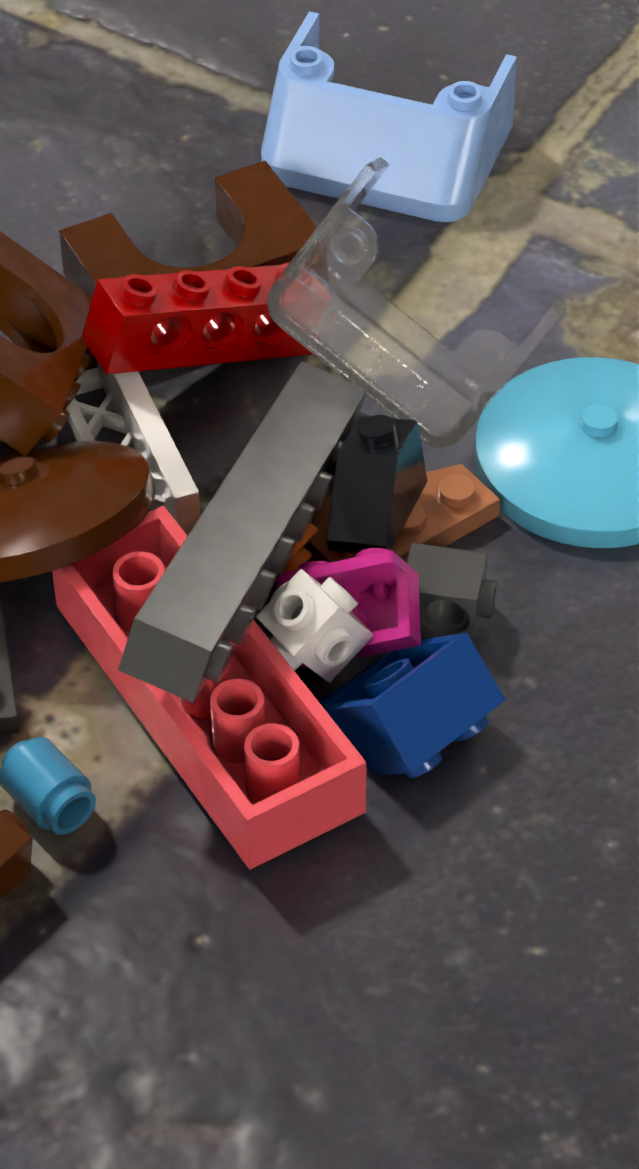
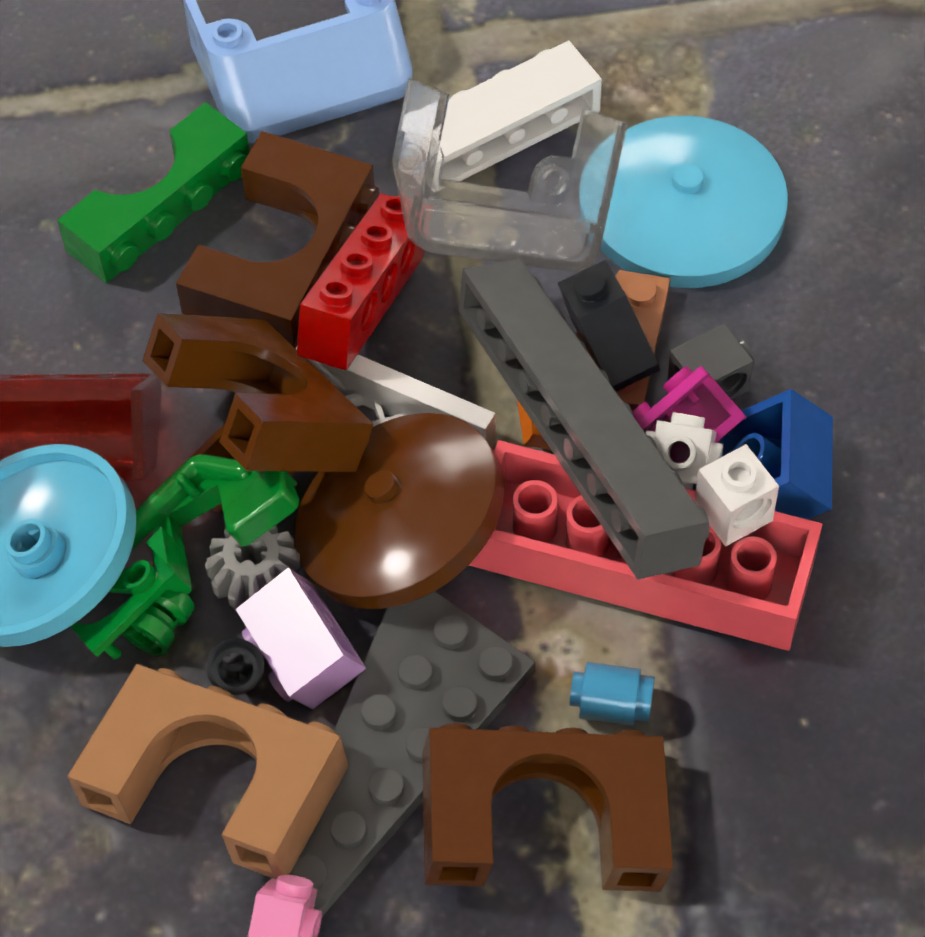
camera: 40 degrees left, 10 degrees up
none -> green arch [57,102,250,284]
none -> white brick [399,41,602,195]
none -> white brick [695,444,779,546]

